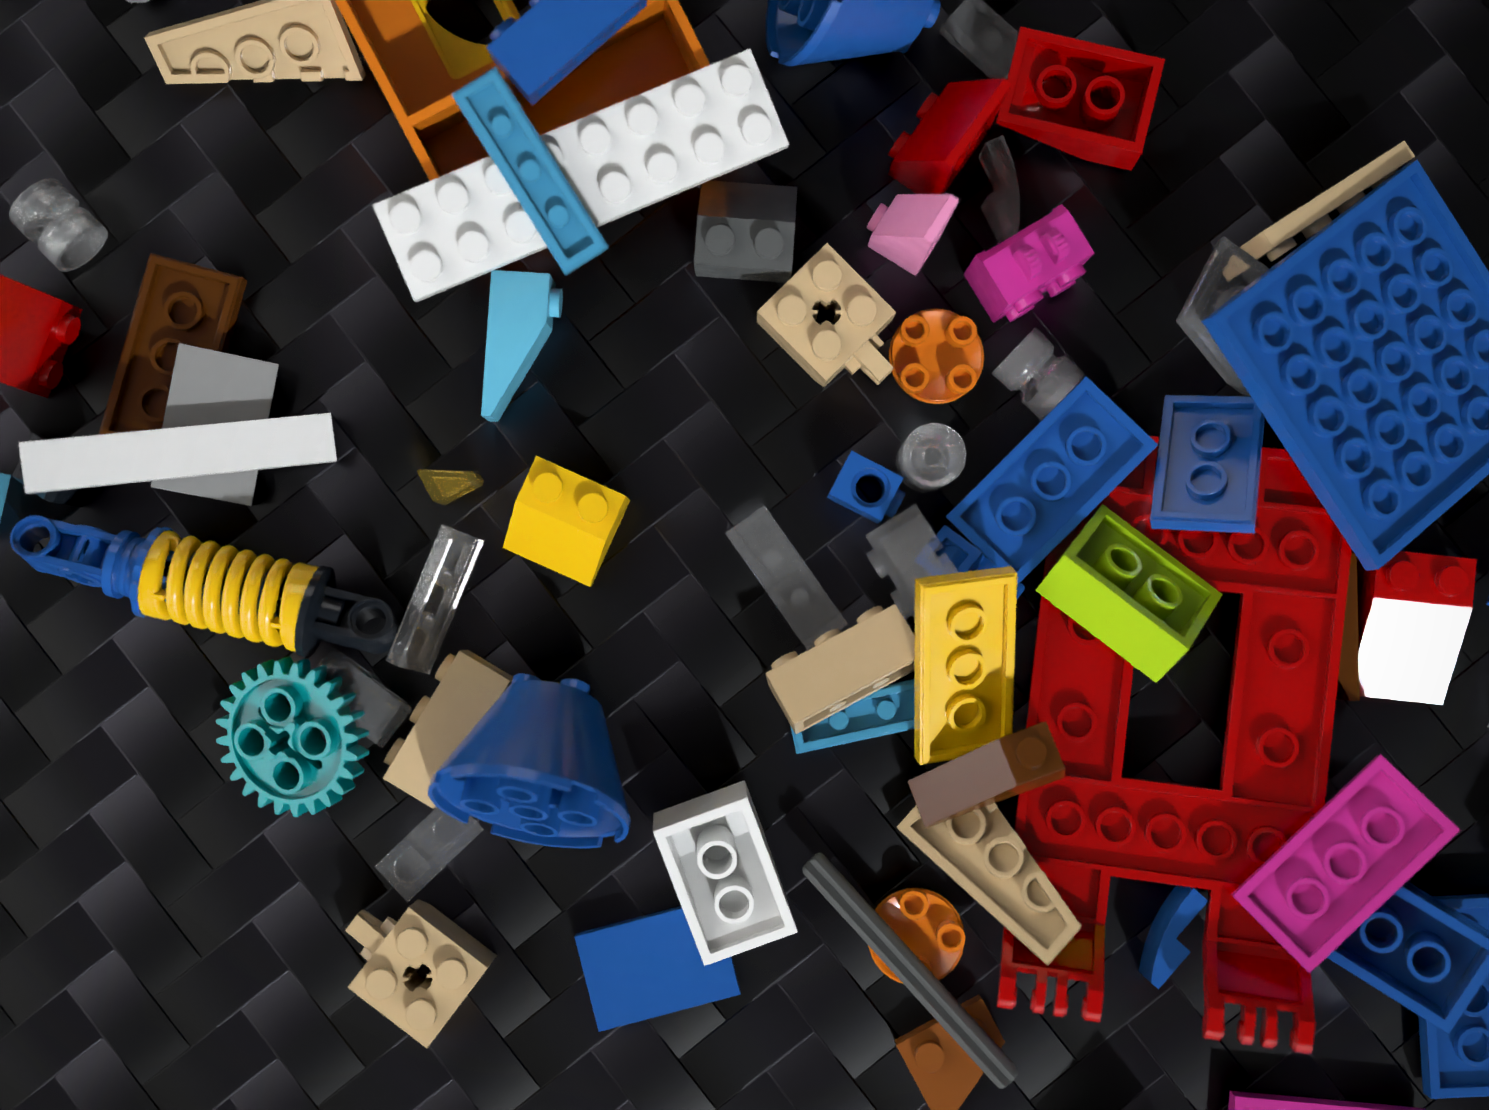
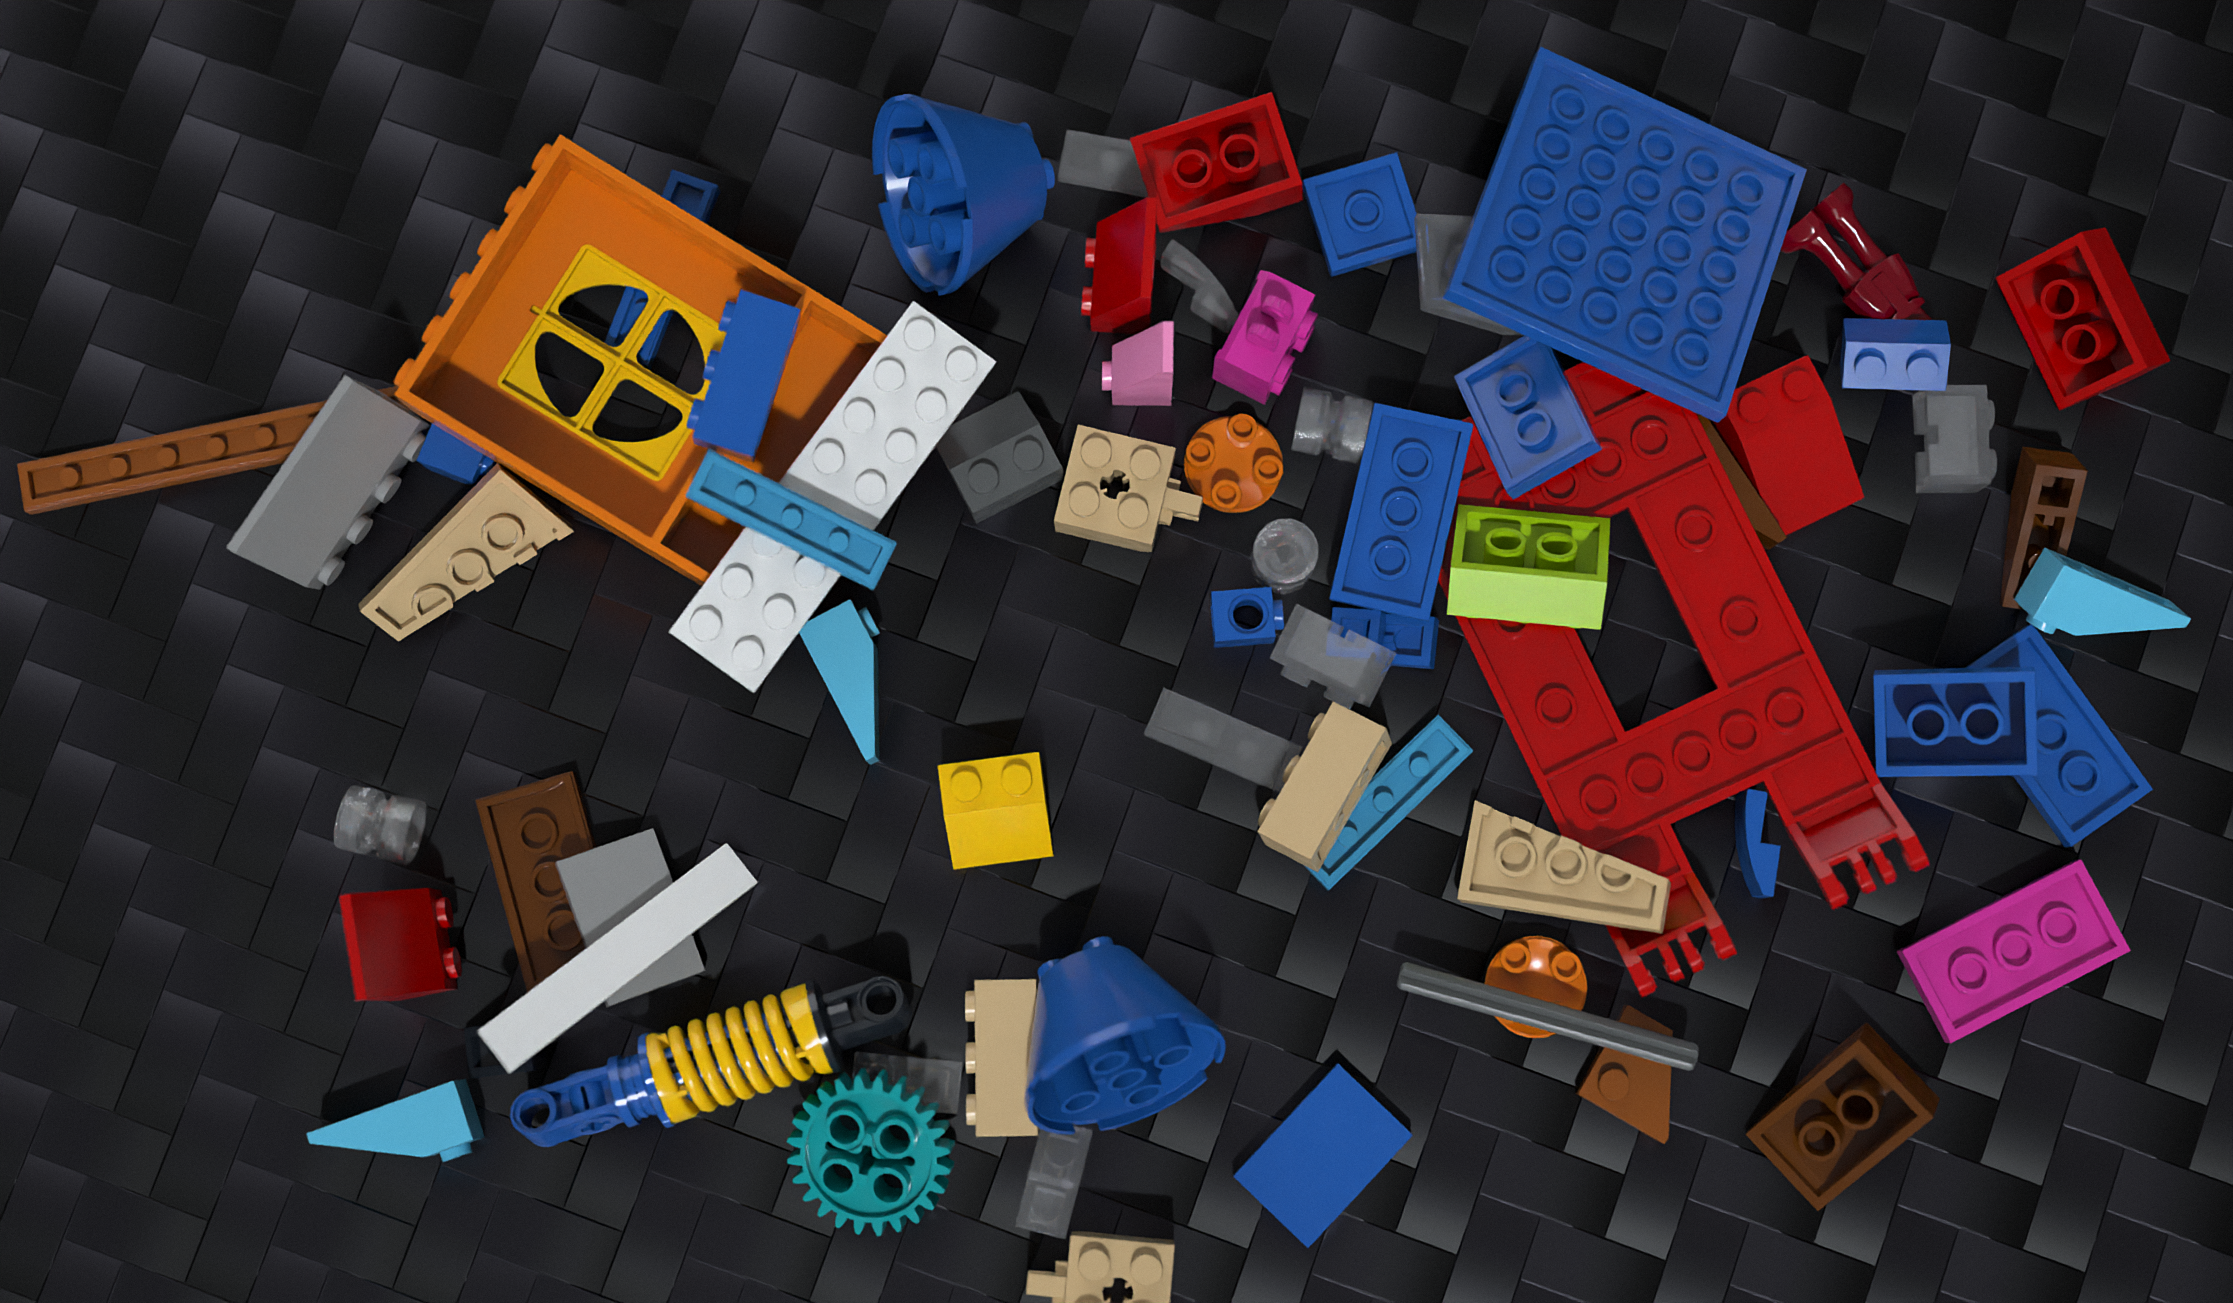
camera: 30 degrees left, 5 degrees down
clear tile [386,524,484,675] -> none
clear yellow slope [417,469,484,505] -> none
white slope [653,780,798,966] -> none
reddish brown slope [908,721,1065,828] -> none
yellow tile [914,566,1017,765] -> none
tan wing [1214,140,1415,281] -> none
dark pink plate [1231,755,1460,973] -> none
none -> blue plate [1302,152,1426,277]

